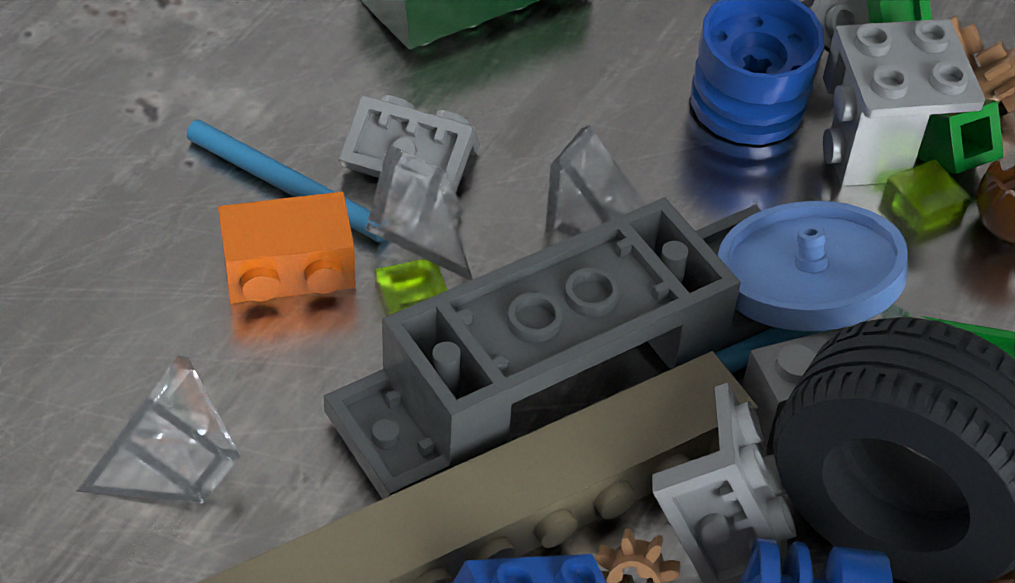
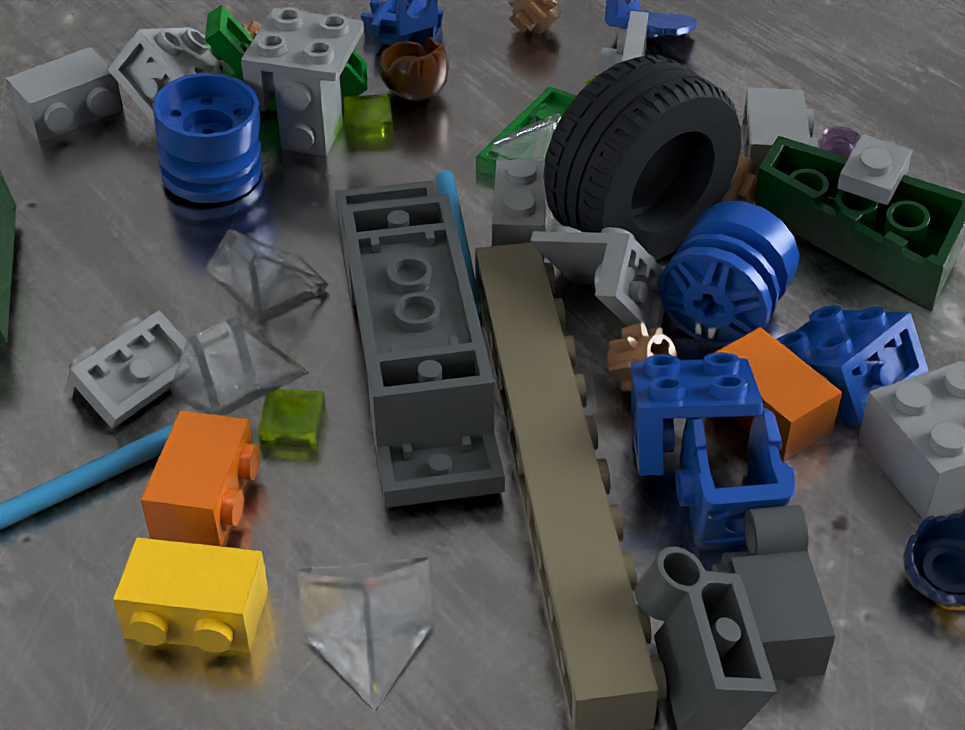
camera: 65 degrees left, 5 degrees down
medium blue piece [718,201,908,331] -> none
none -> yellow brick [113,537,269,653]

